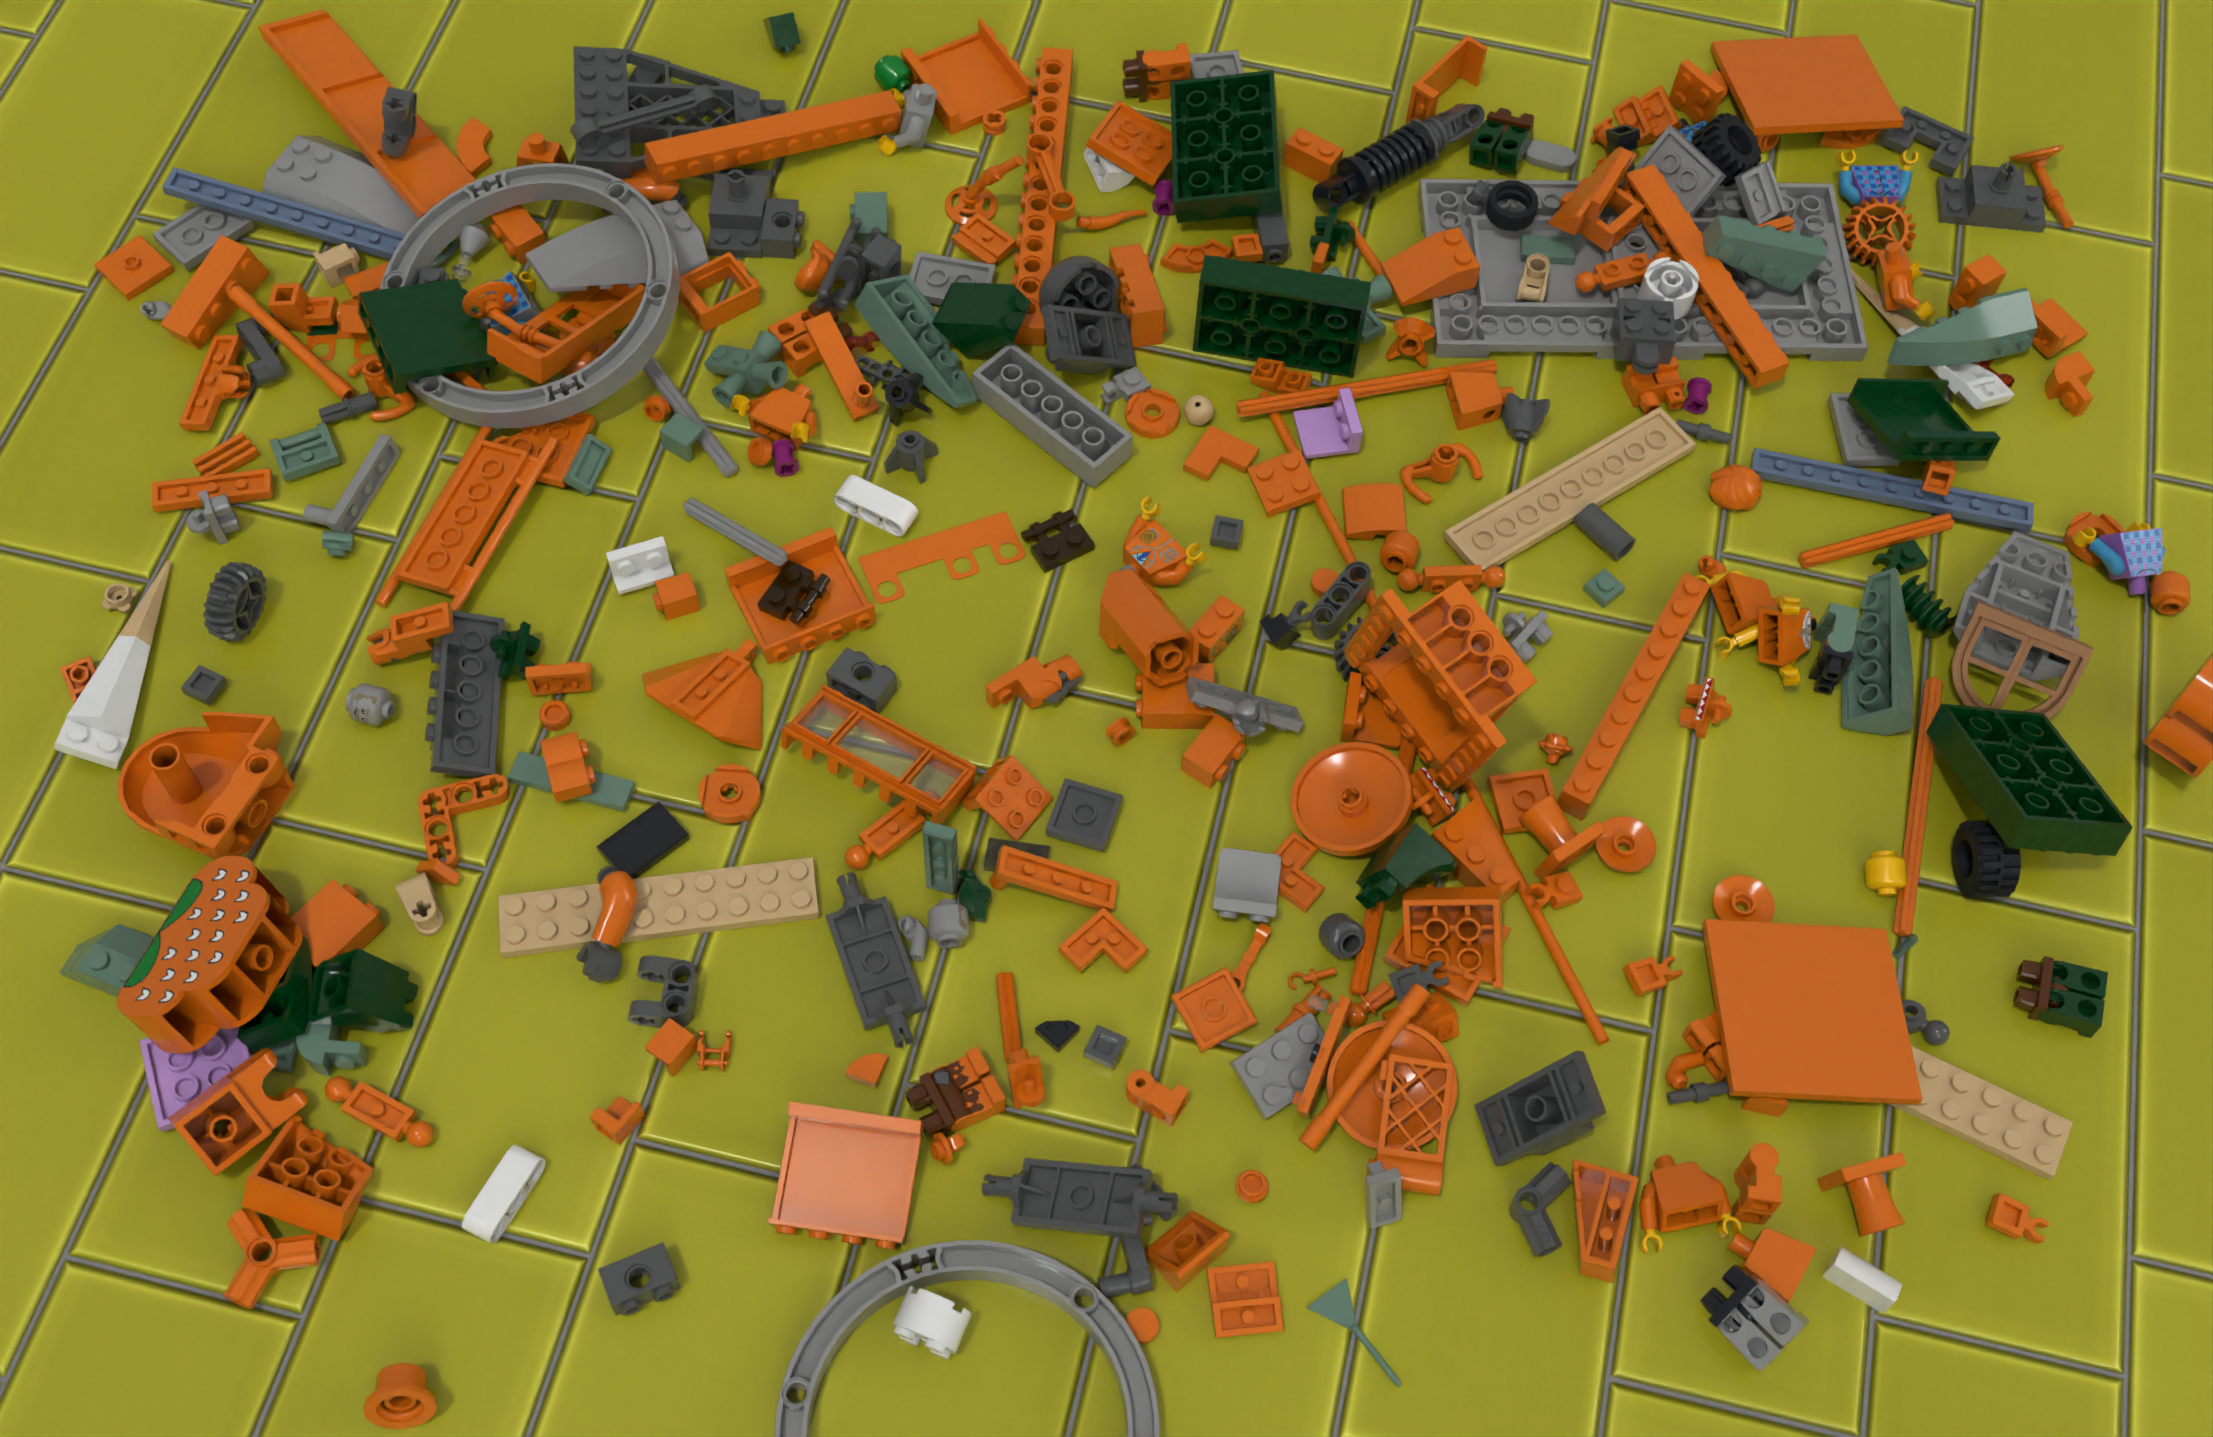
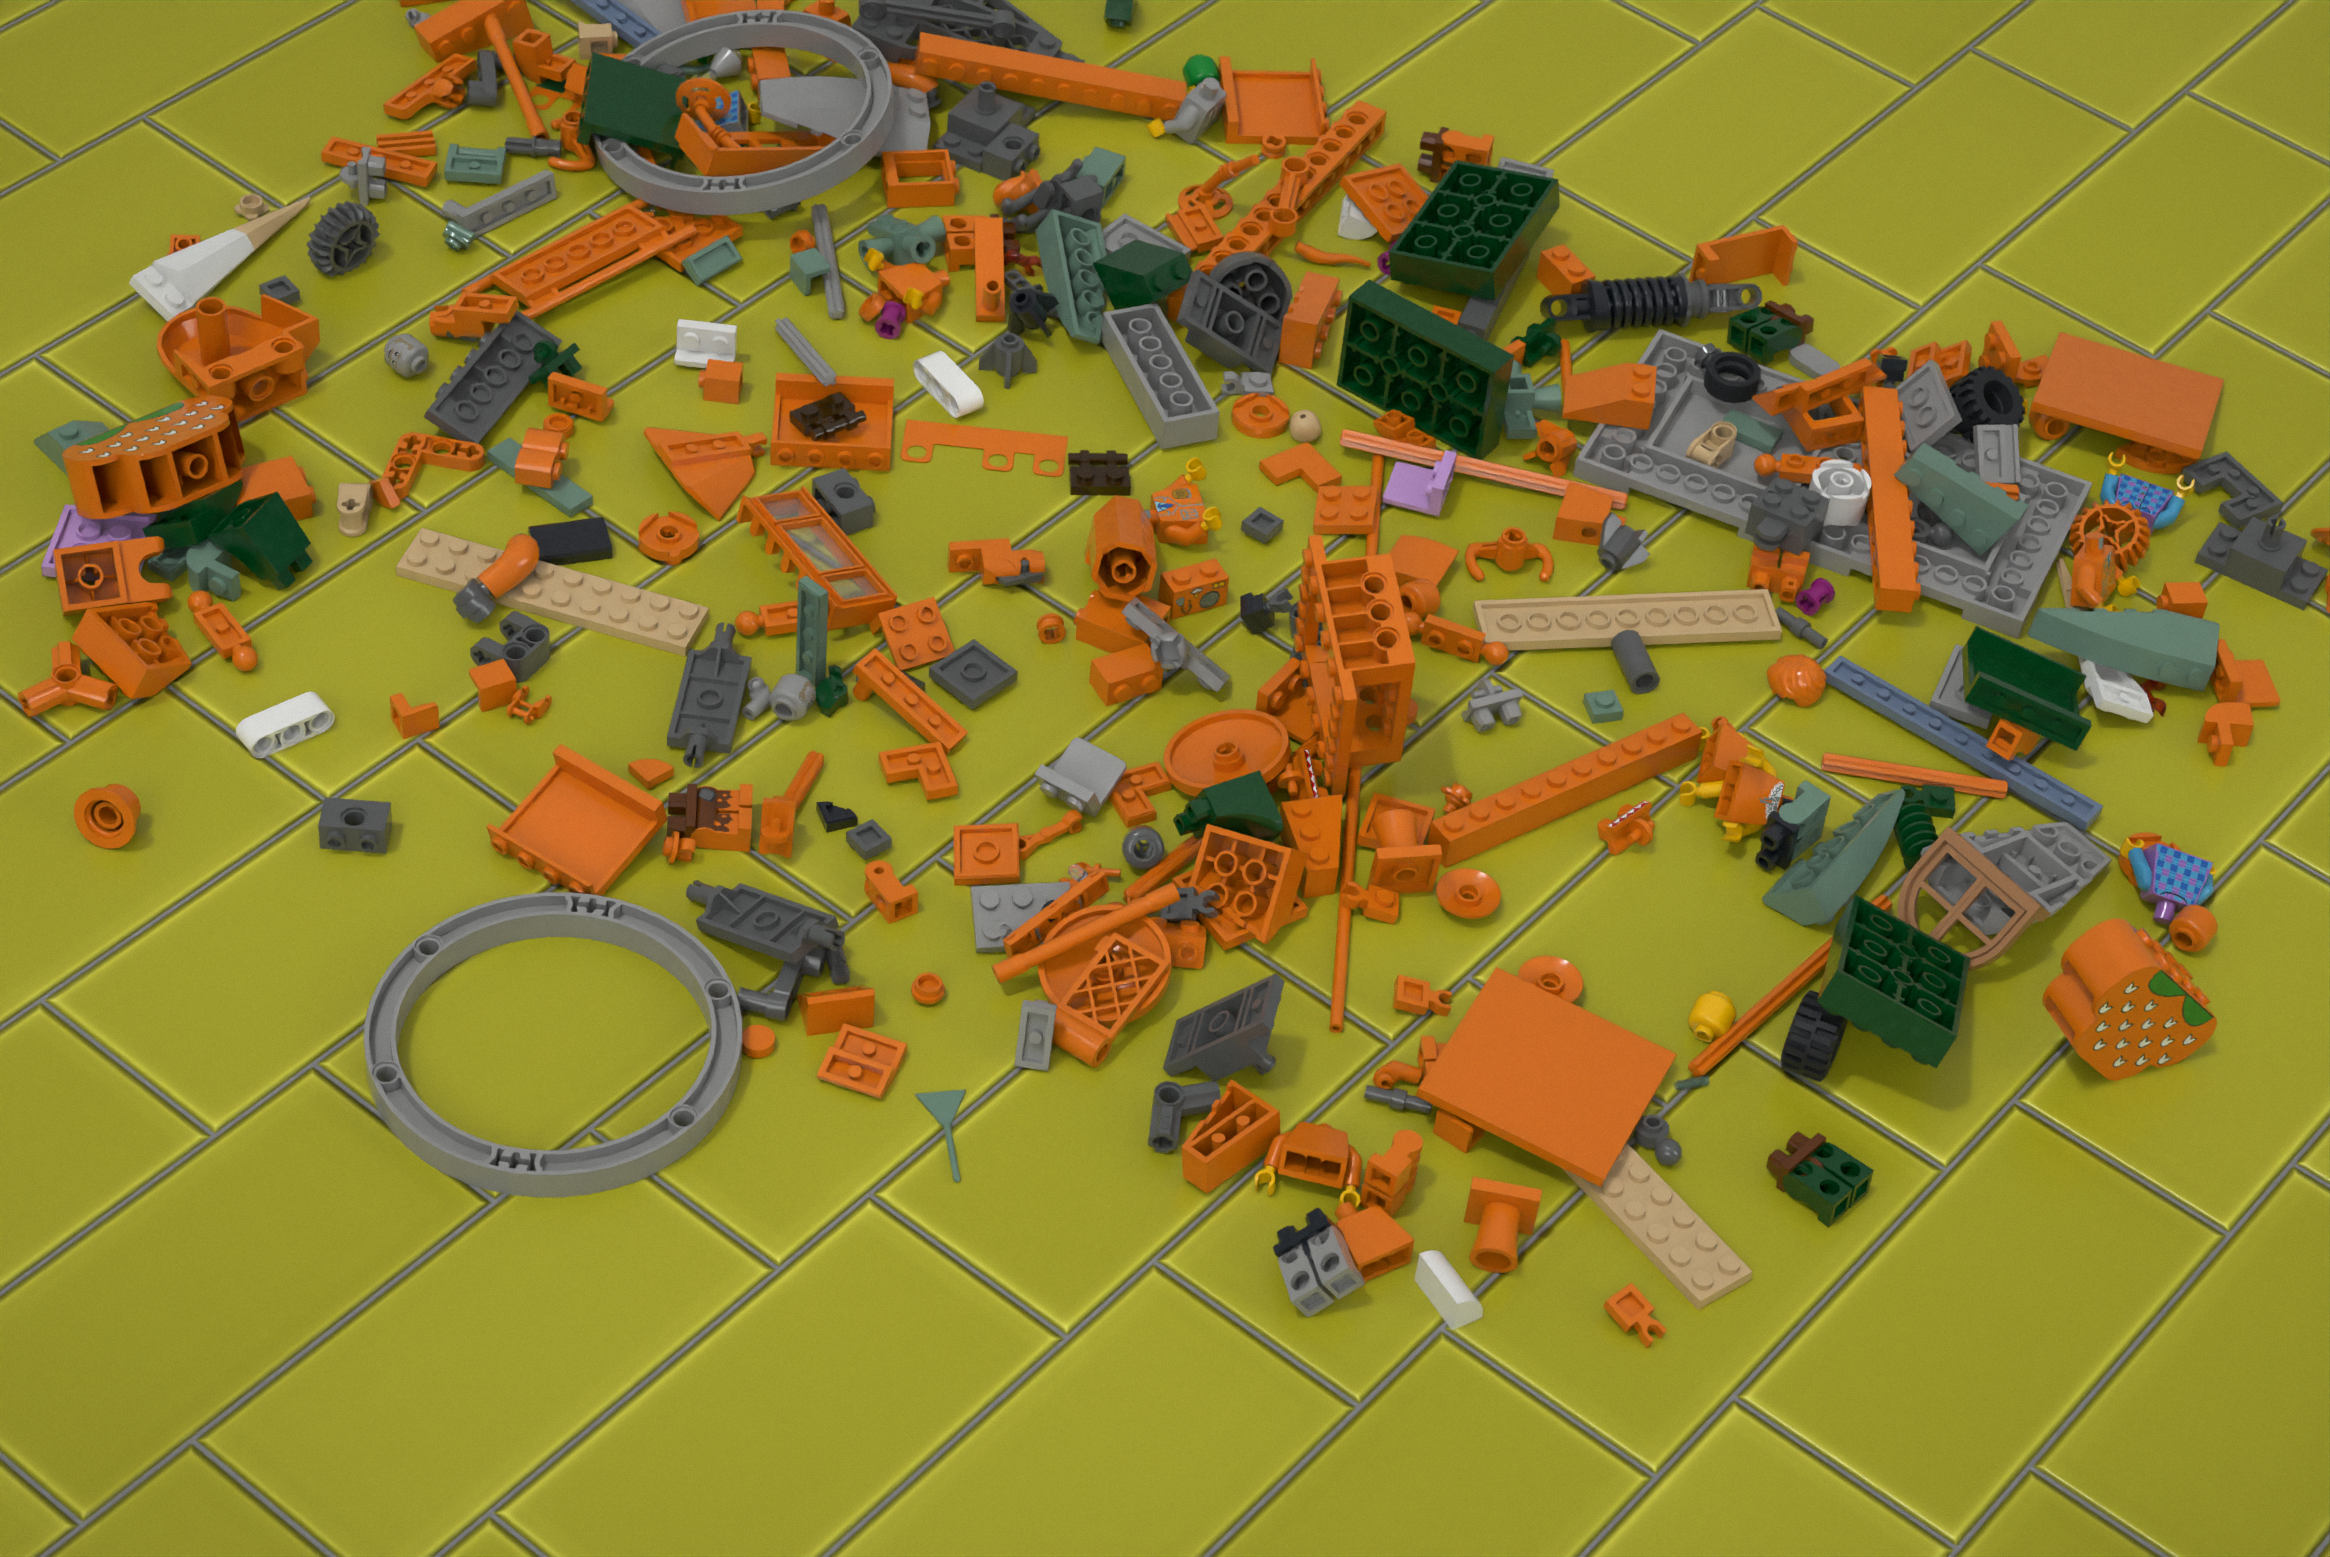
camera: 25 degrees right, 15 degrees down
white brick [892,1286,972,1360] -> none

